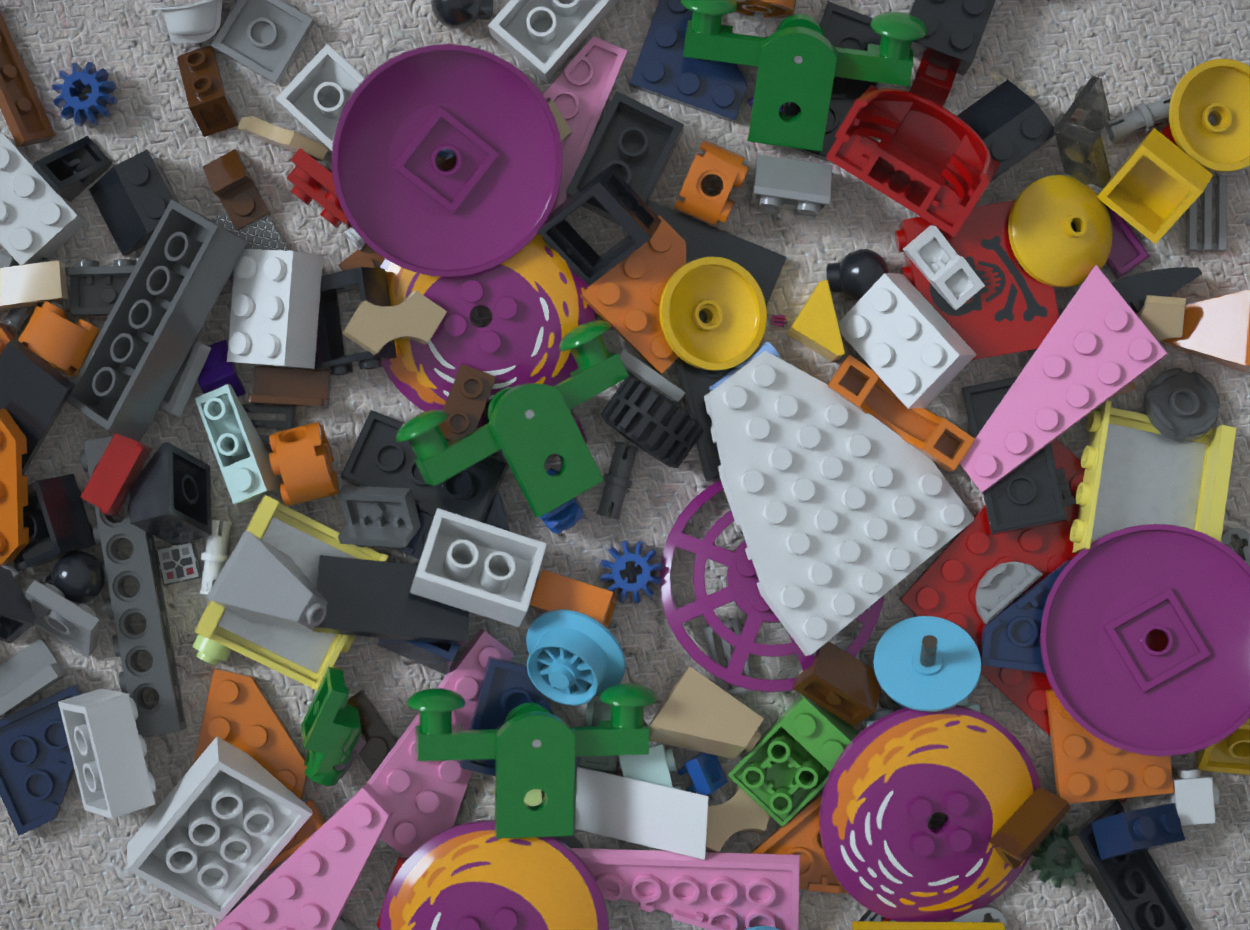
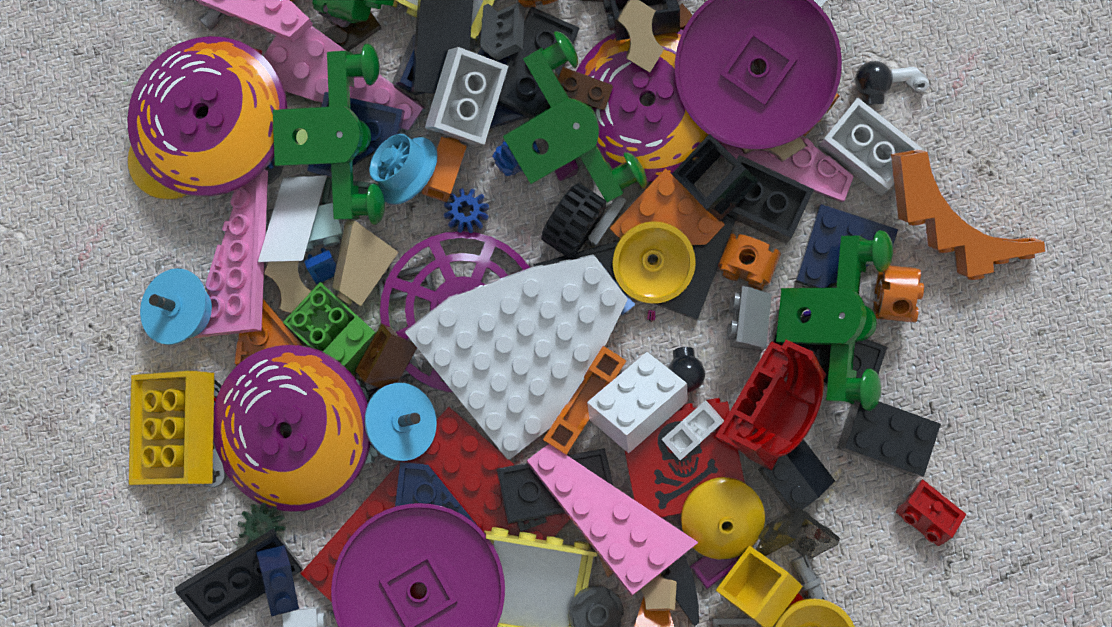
camera: 90 degrees right, 5 degrees down
dark grey pin [596,442,639,520] -> none
yellow slope [786,280,845,362] -> none
red slope [909,60,956,107] -> none
light grey tile [975,561,1043,624] -> none
reddish brown panel [989,786,1071,870] -> none
orange plate [1046,689,1174,804] -> none

